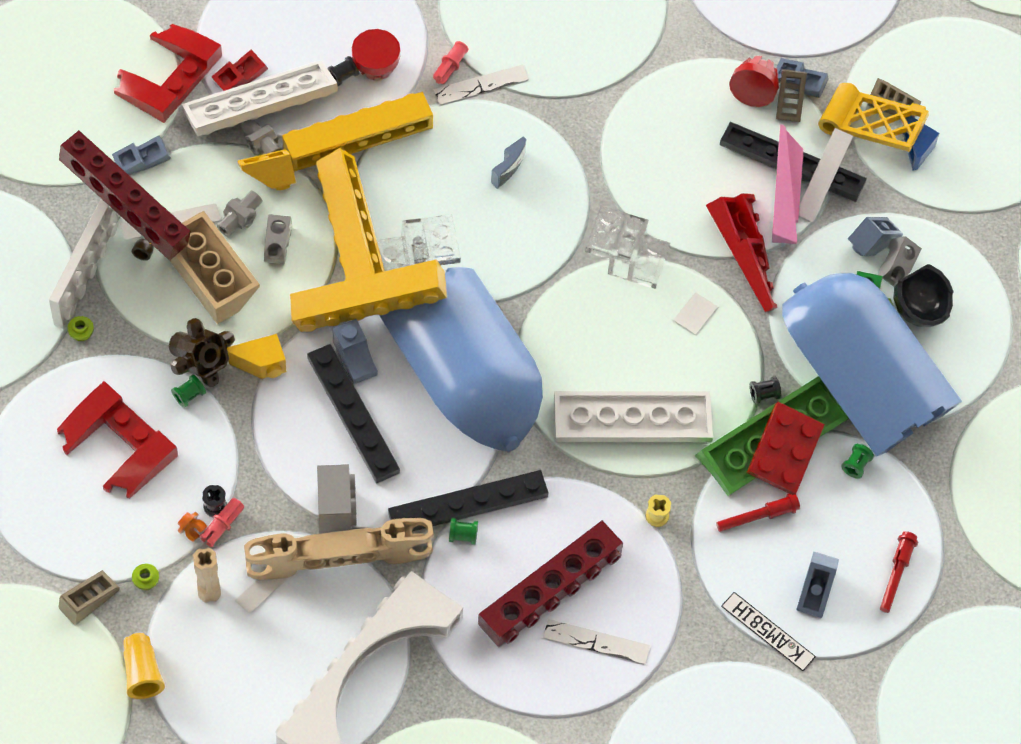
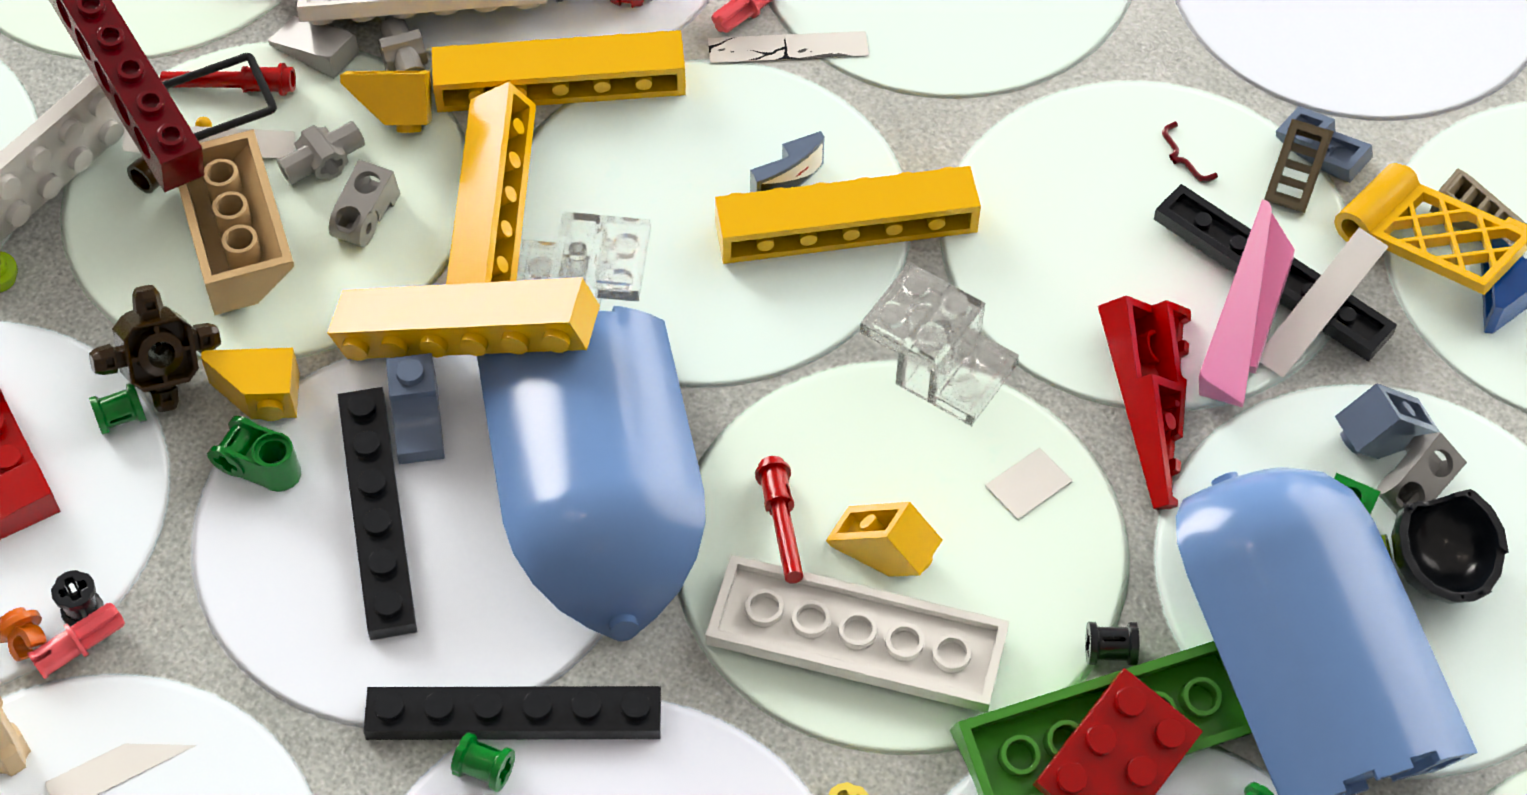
camera: 20 degrees right, 5 degrees down
sand blue slope [112,135,171,175] -> none
tan piece [244,518,434,580] -> none
light grey brick [317,464,357,534] -> none
red piece [729,56,779,107] -> none
none -> red pin [160,63,296,96]
none -> black piece [162,53,277,141]
none -> green piece [207,416,302,492]
none -> light grey slope [268,15,359,79]
none -> yellow brick [715,166,981,264]
none -> red pin [755,456,803,584]
none -> yellow slope [826,502,943,577]
none -> dark red piece [1162,121,1218,182]

